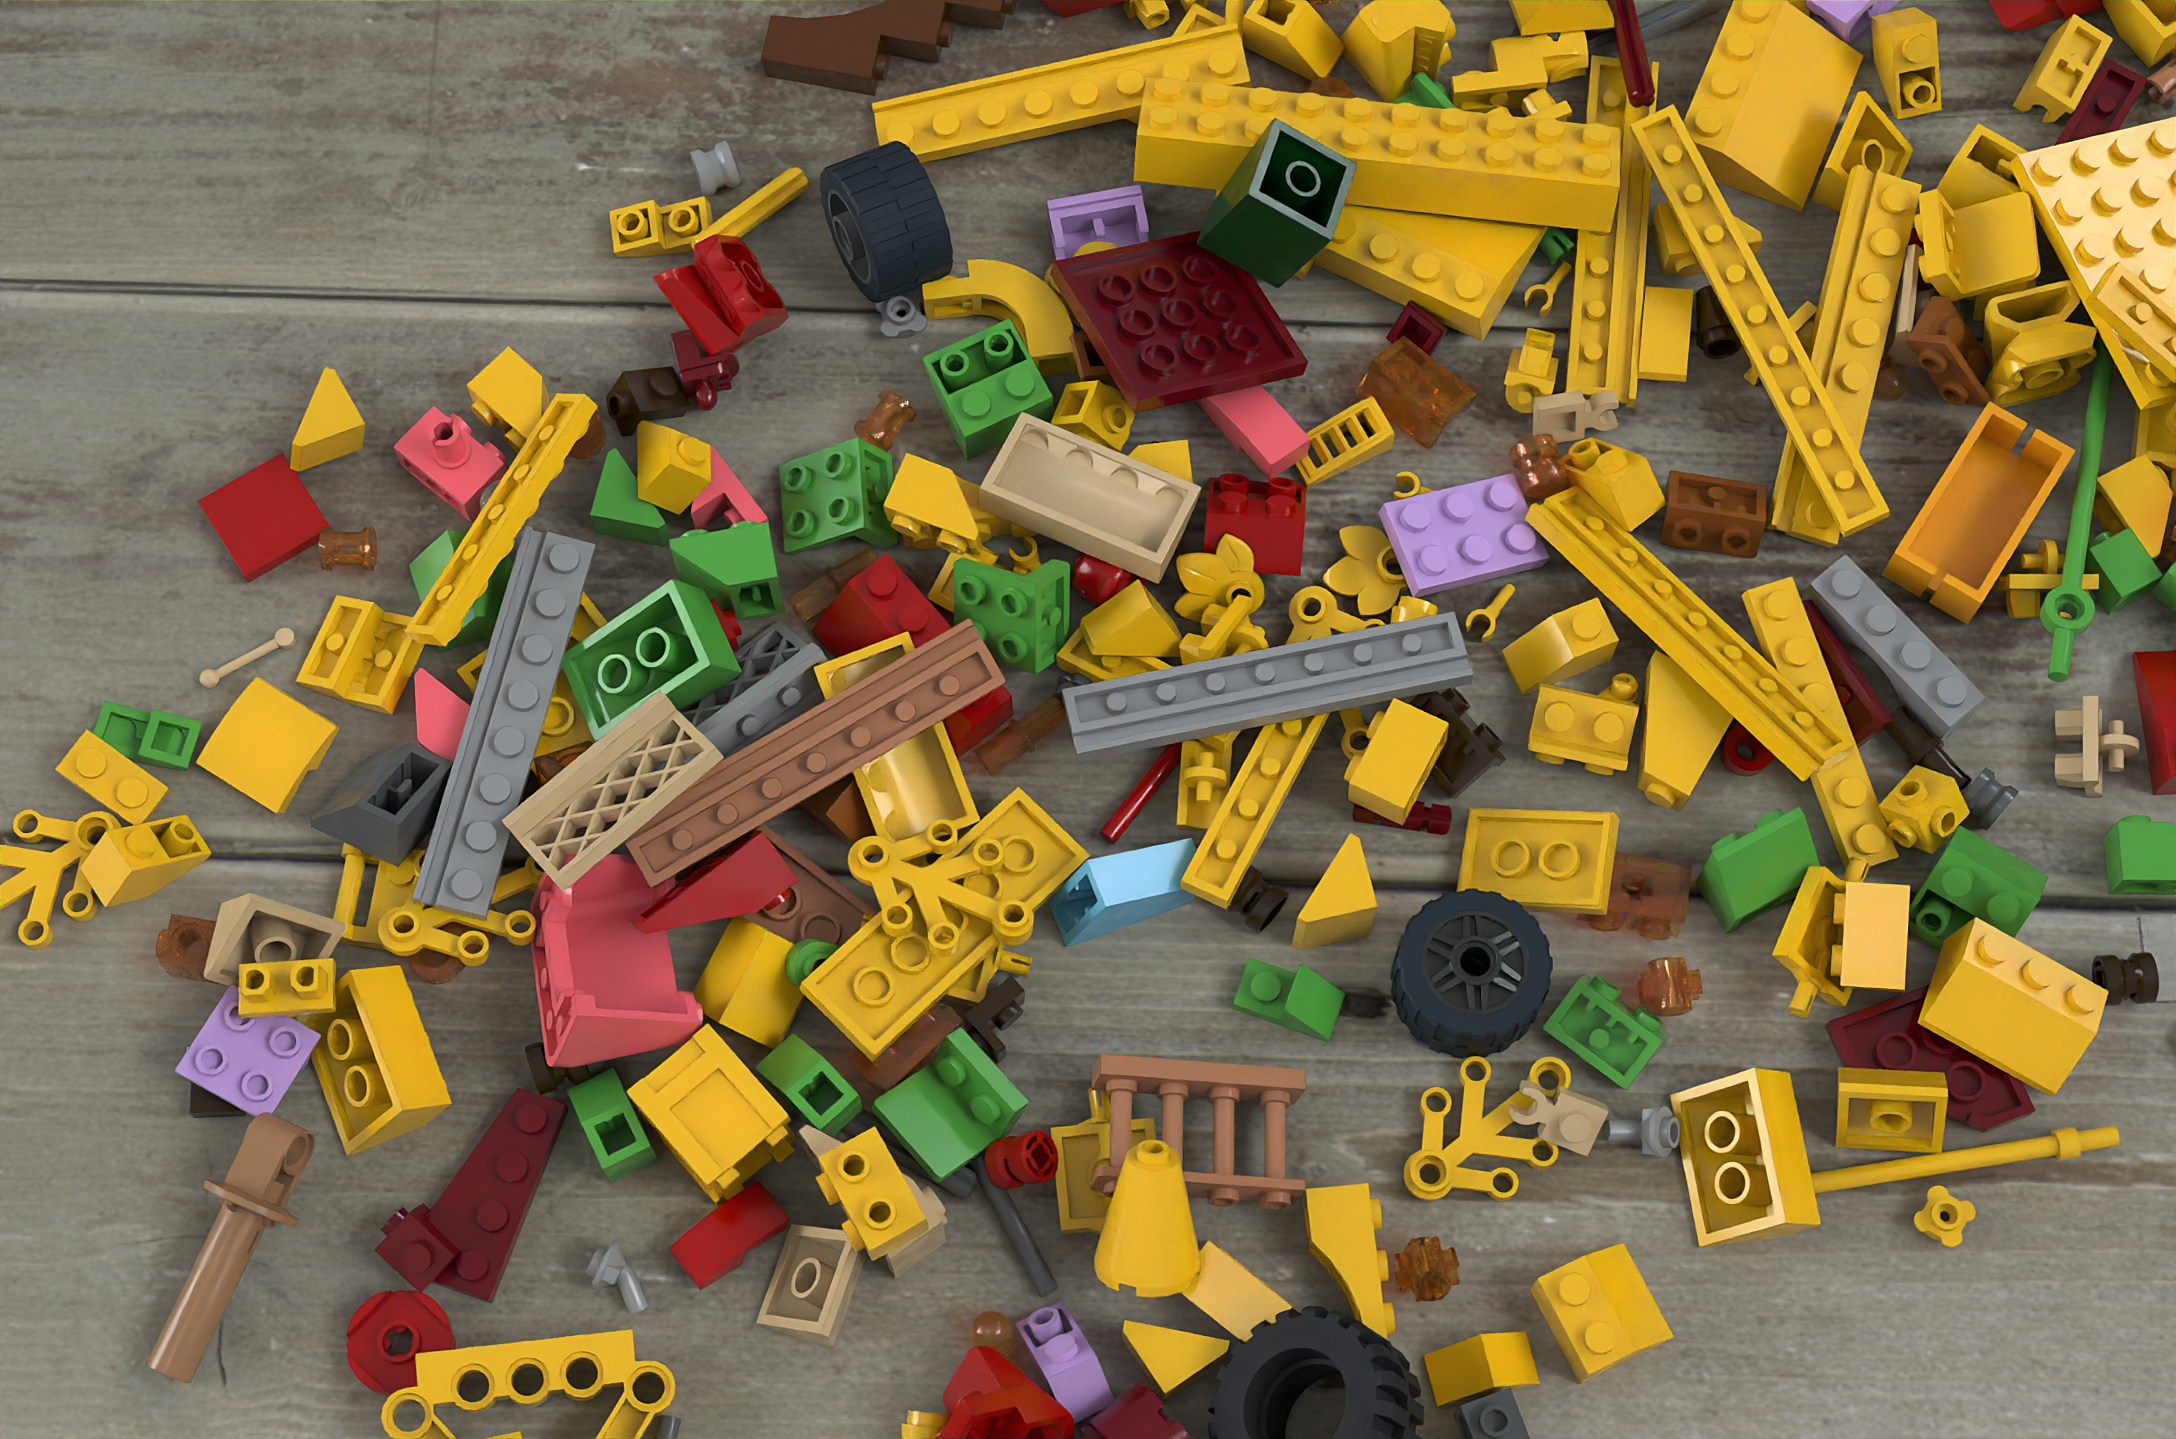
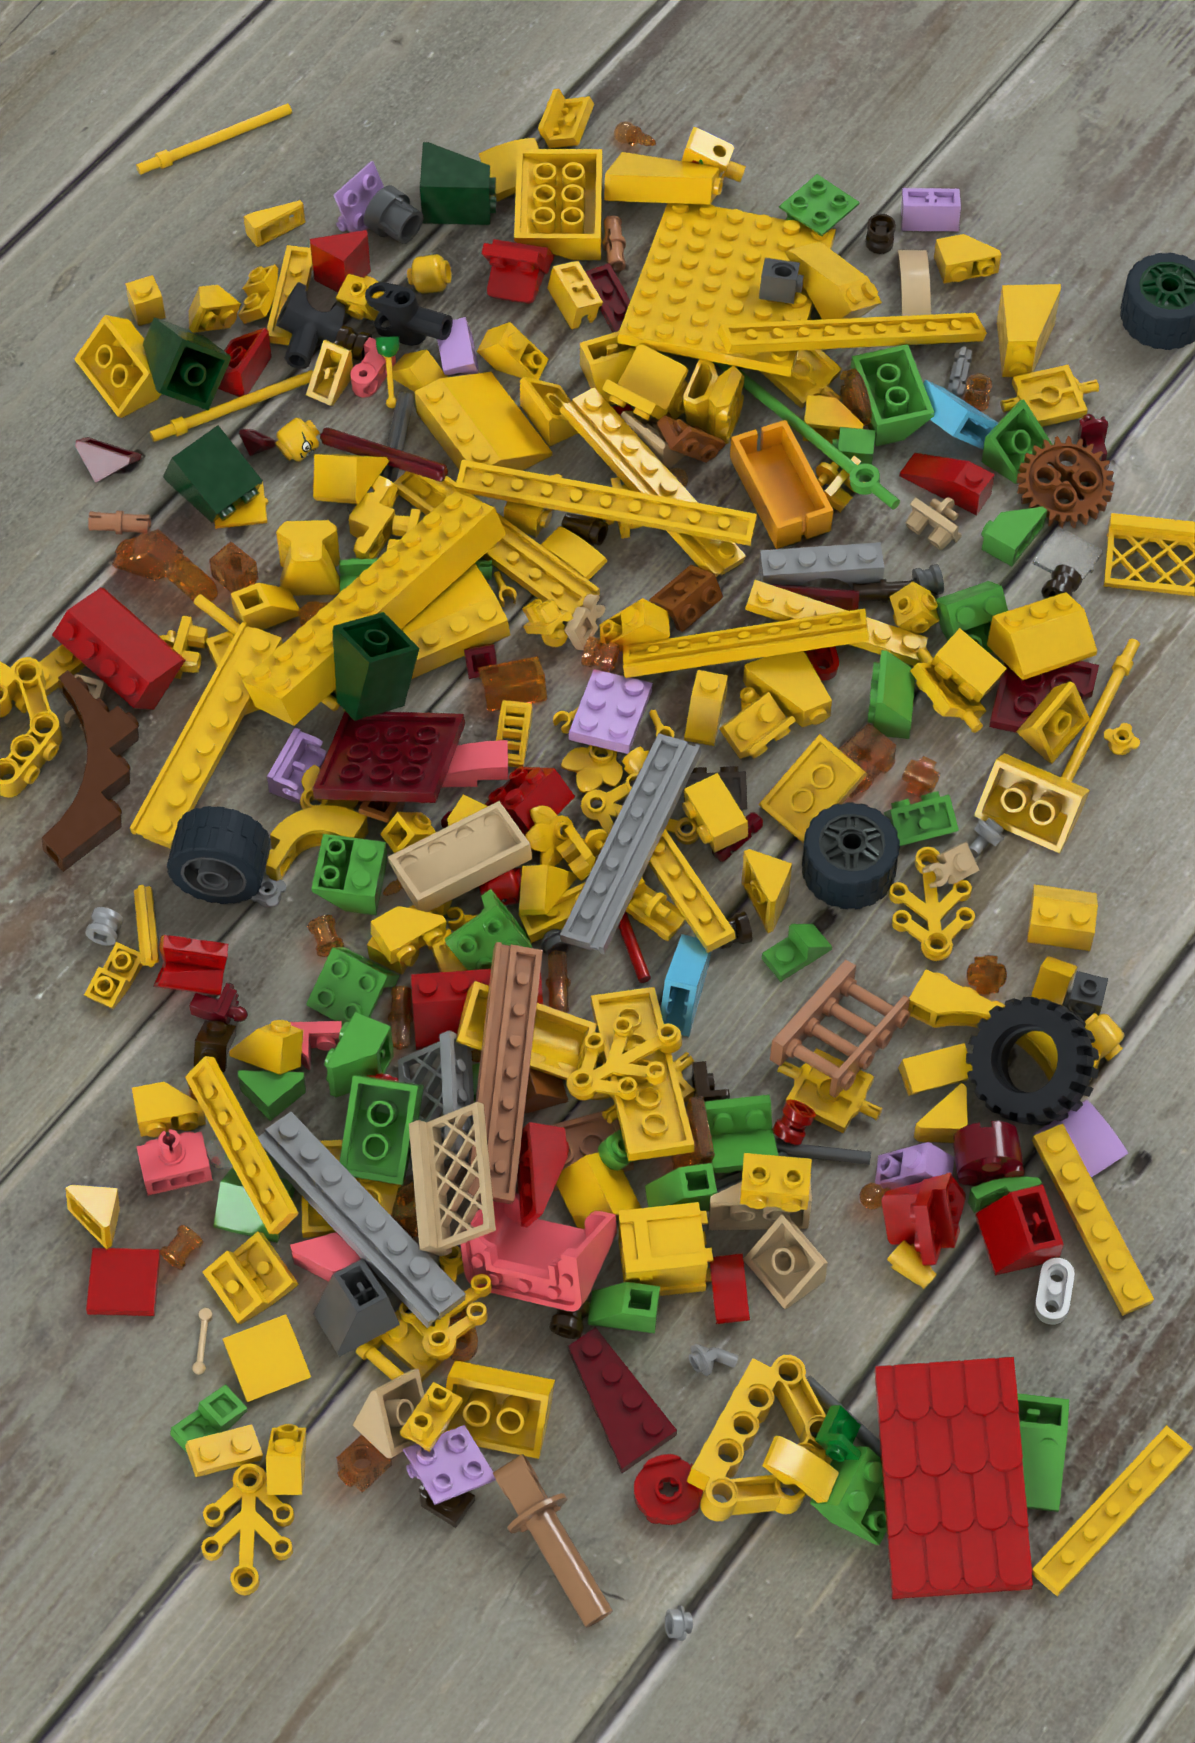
camera: 55 degrees left, 10 degrees down
dark red bracket [375,1203,461,1294] -> none
yellow cone [1094,1140,1201,1297] -> none

